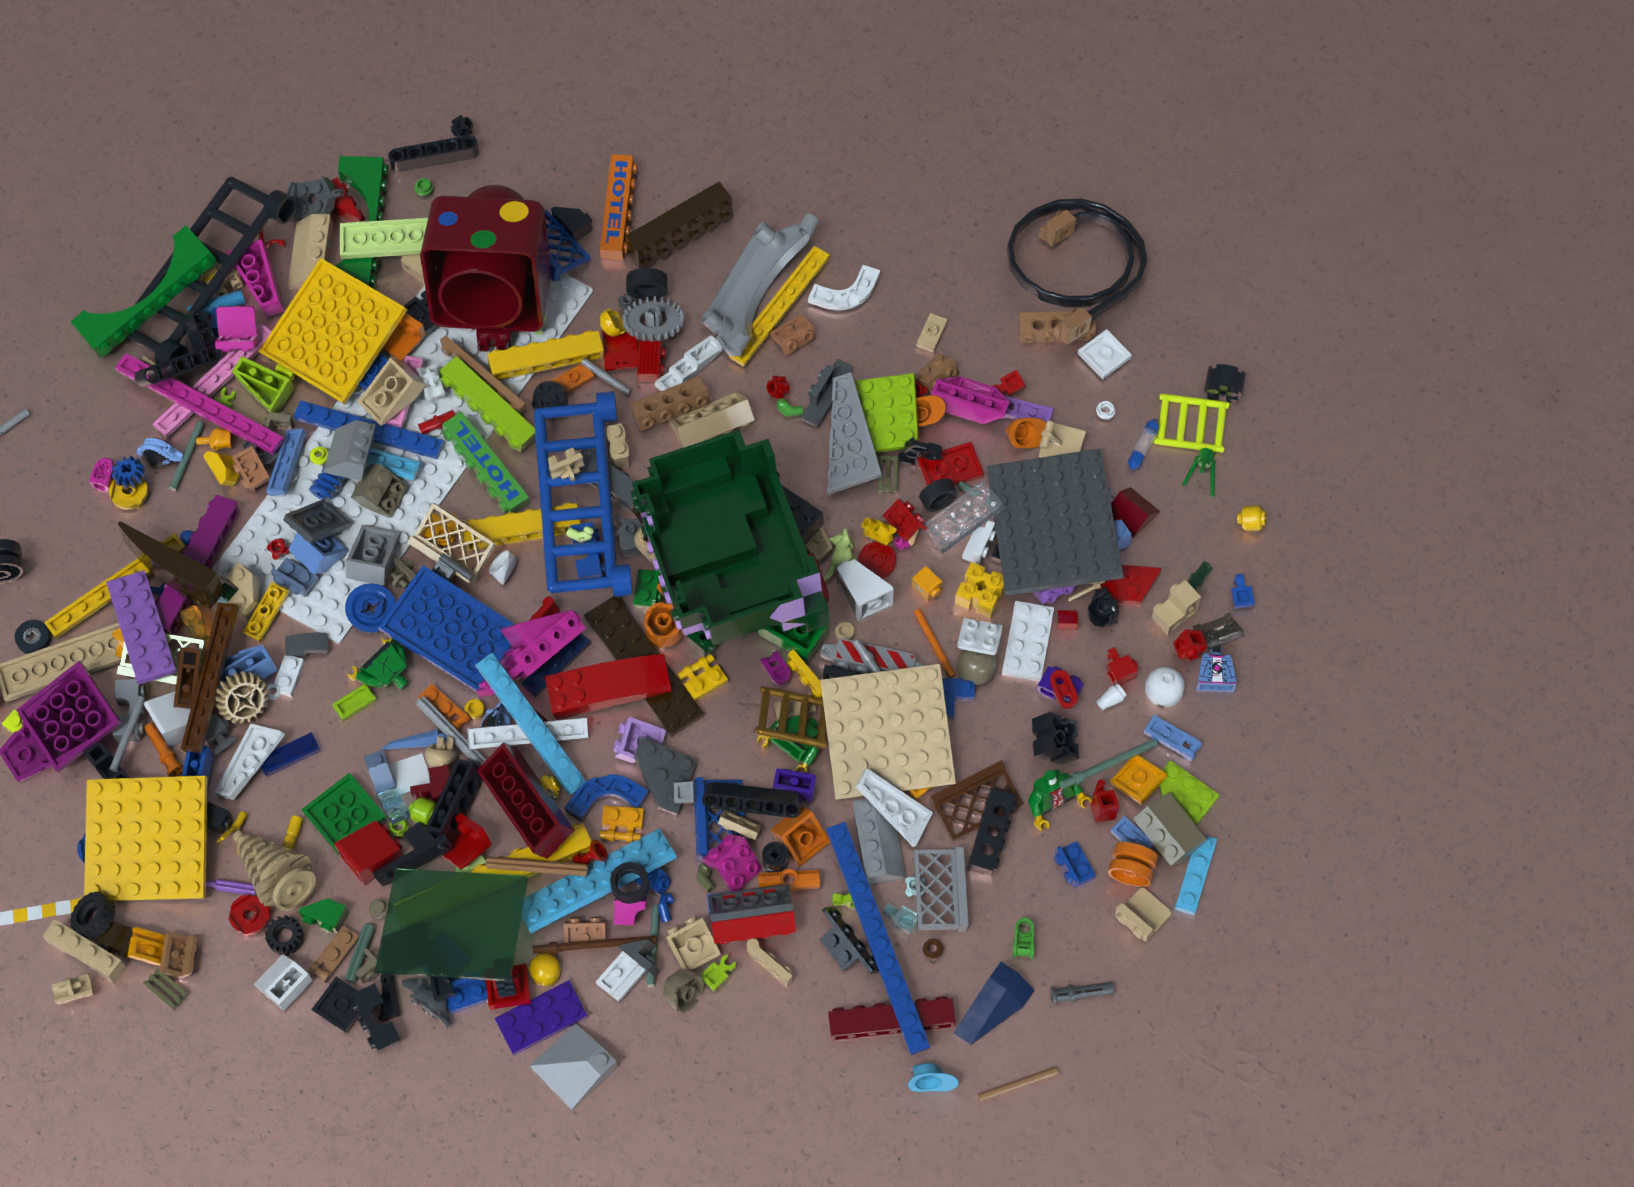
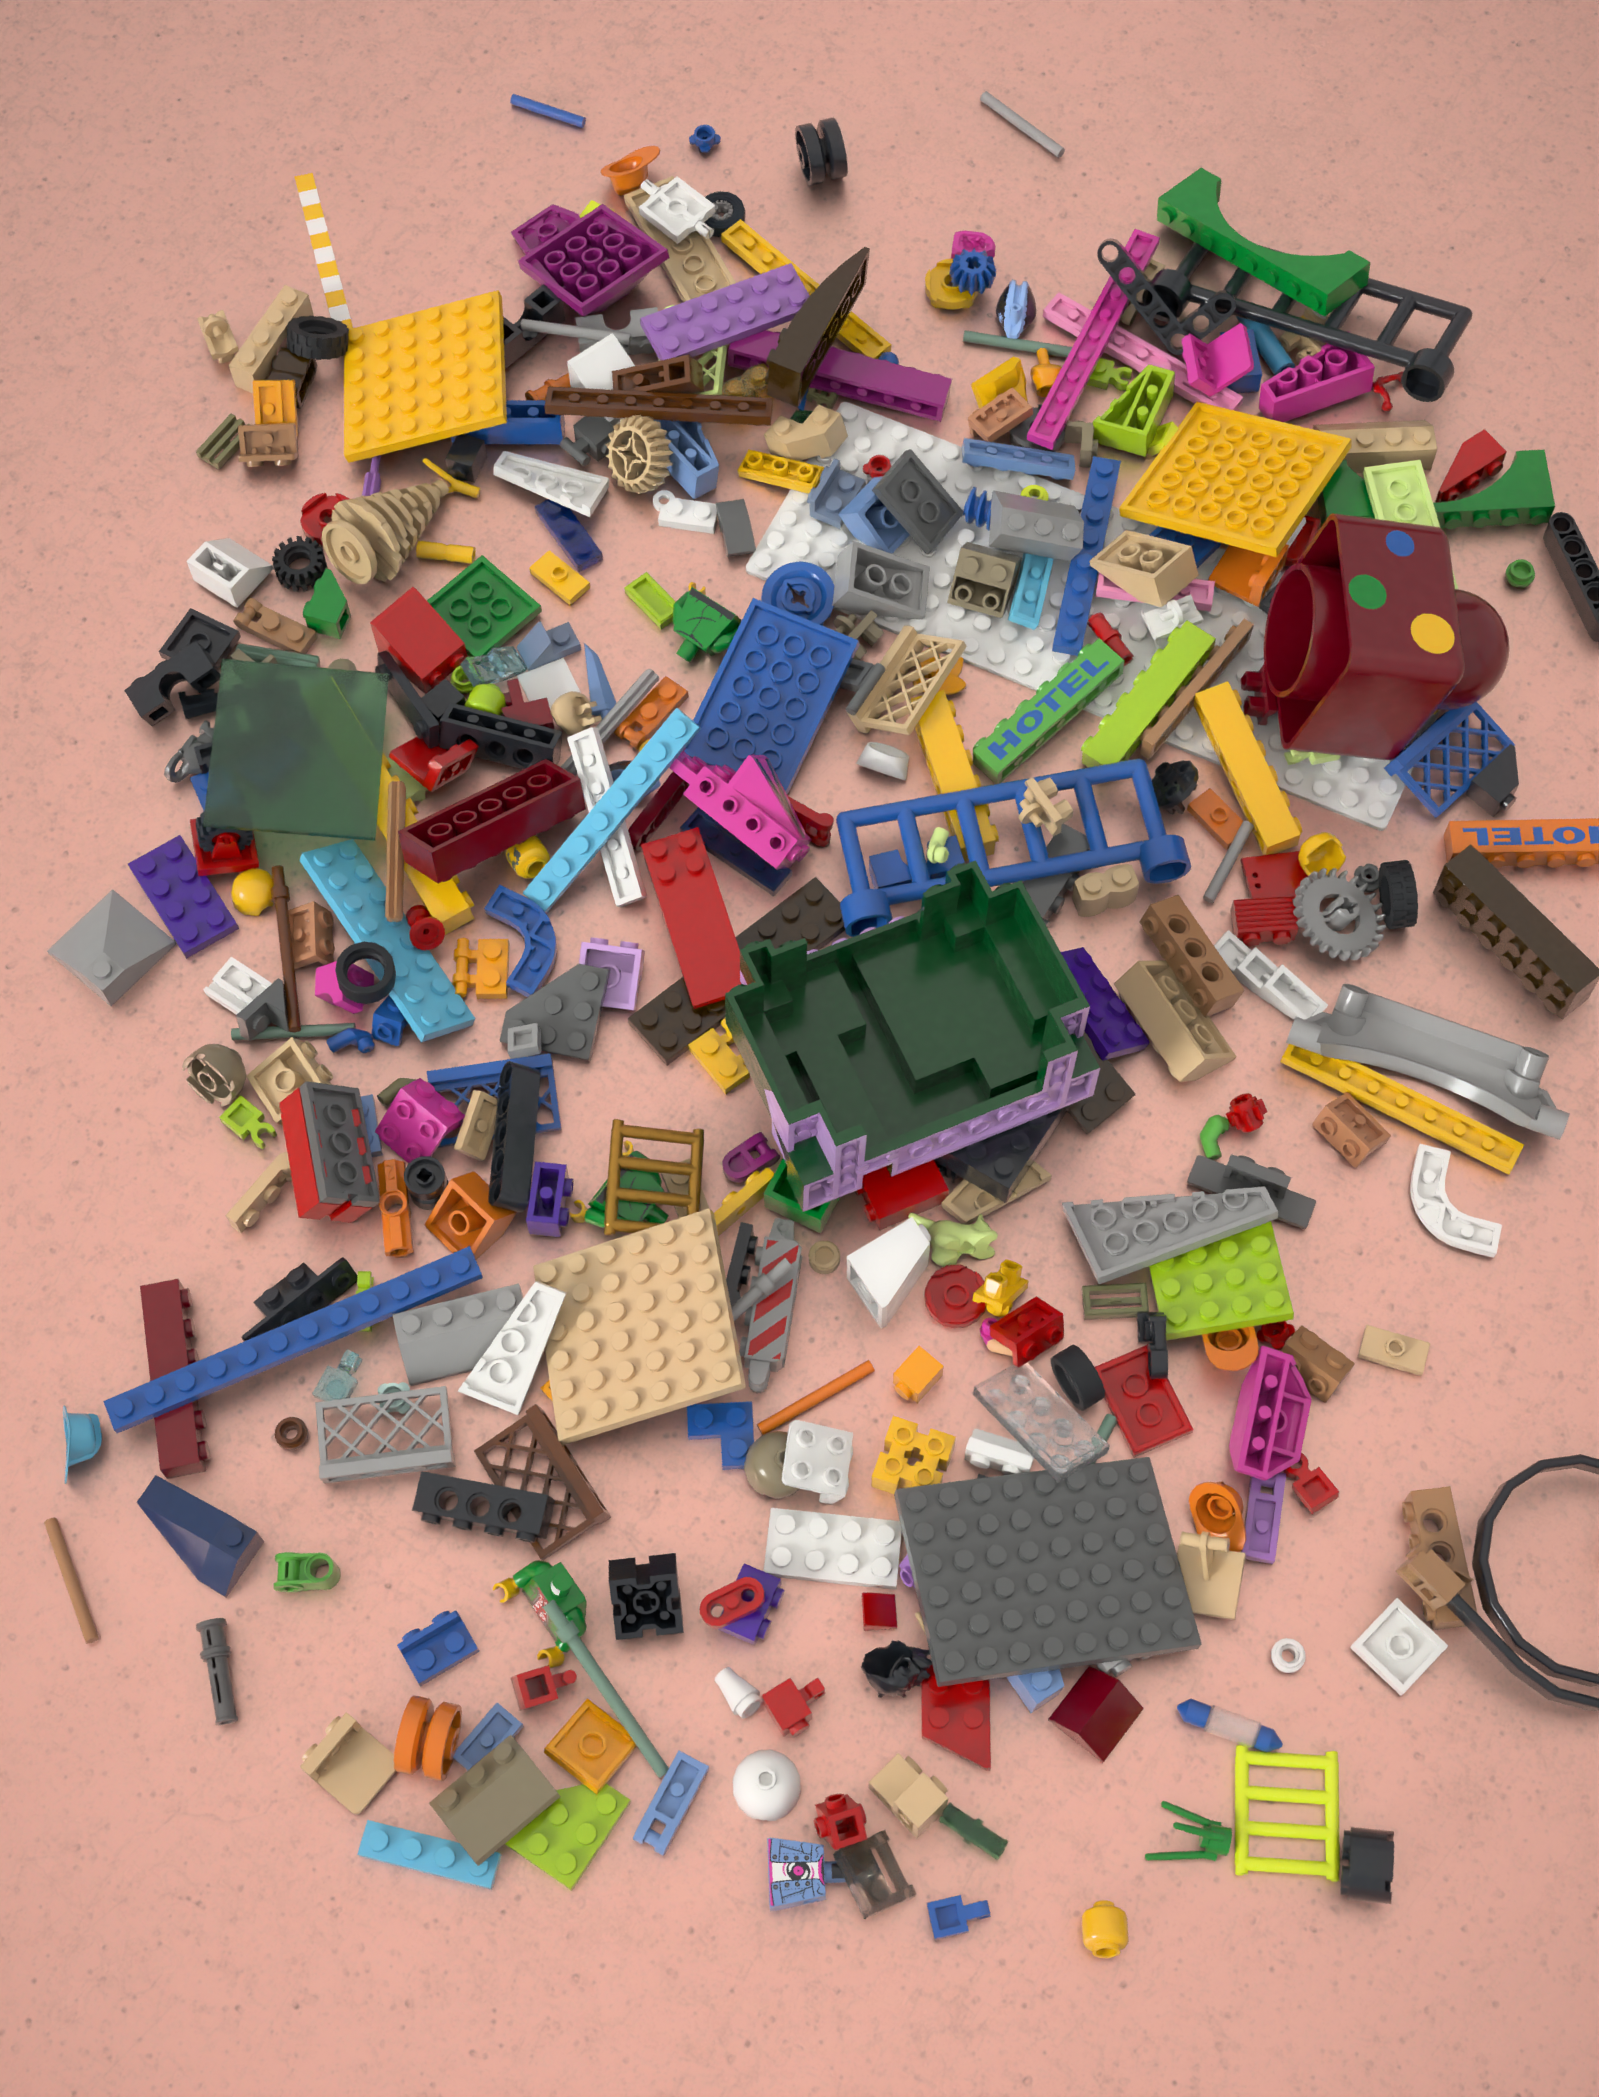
camera: 85 degrees right, 0 degrees up
dark grey plate [286,176,344,220] -> none
none -> yellow plate [529,550,590,606]
none -> white plate [639,176,716,244]

